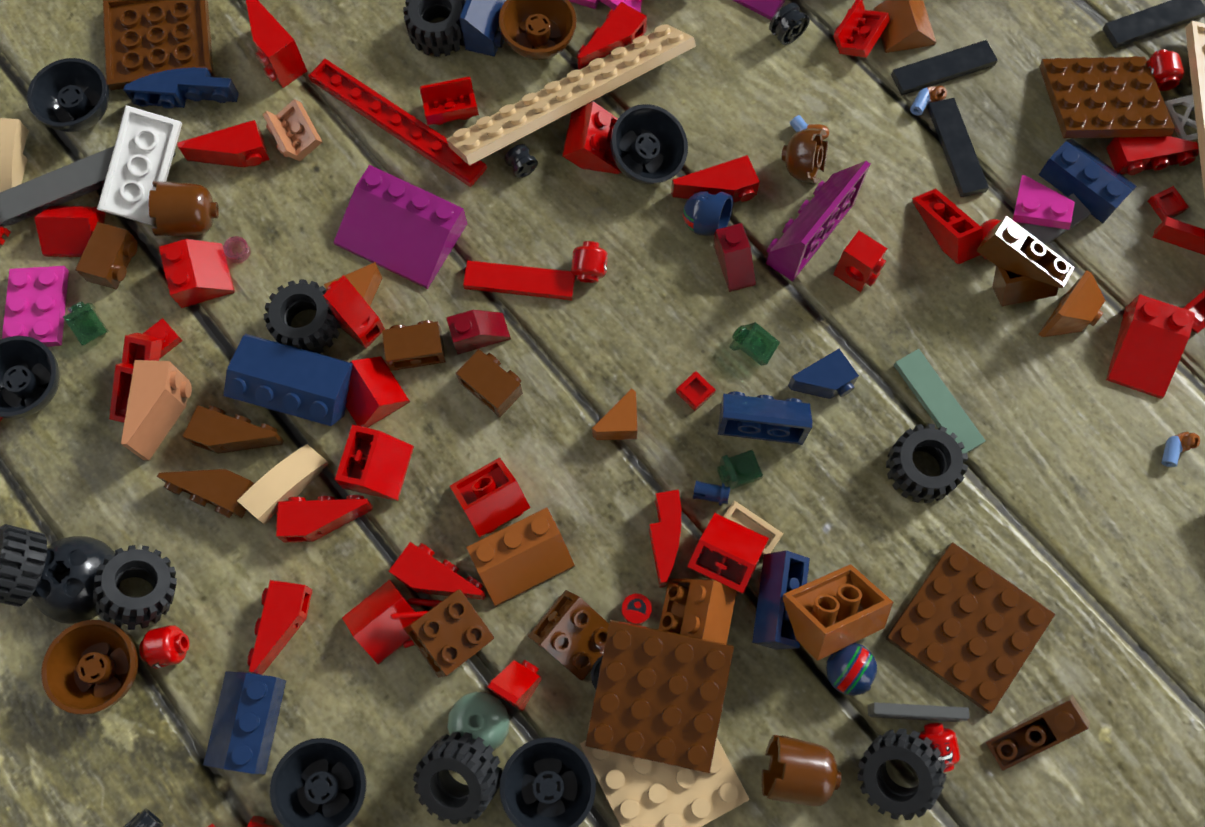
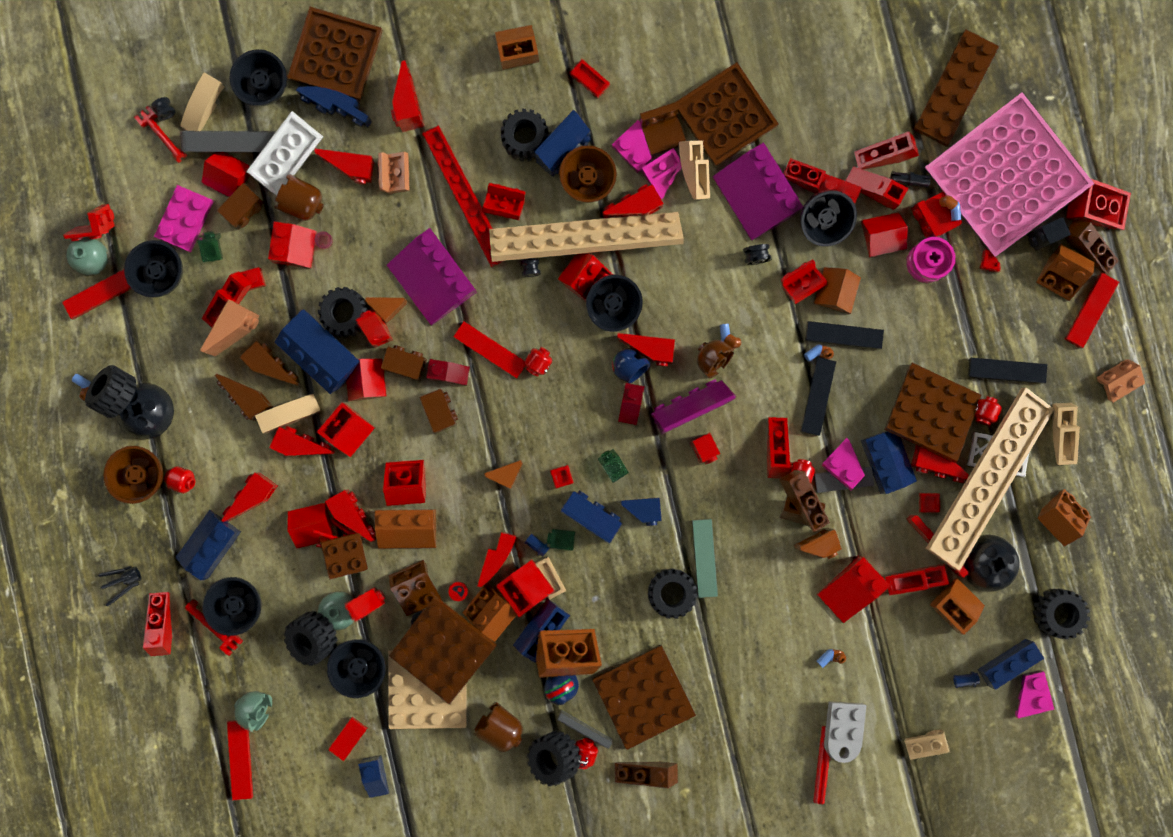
camera: 25 degrees right, 15 degrees up
black tyre [93,545,177,630] -> none

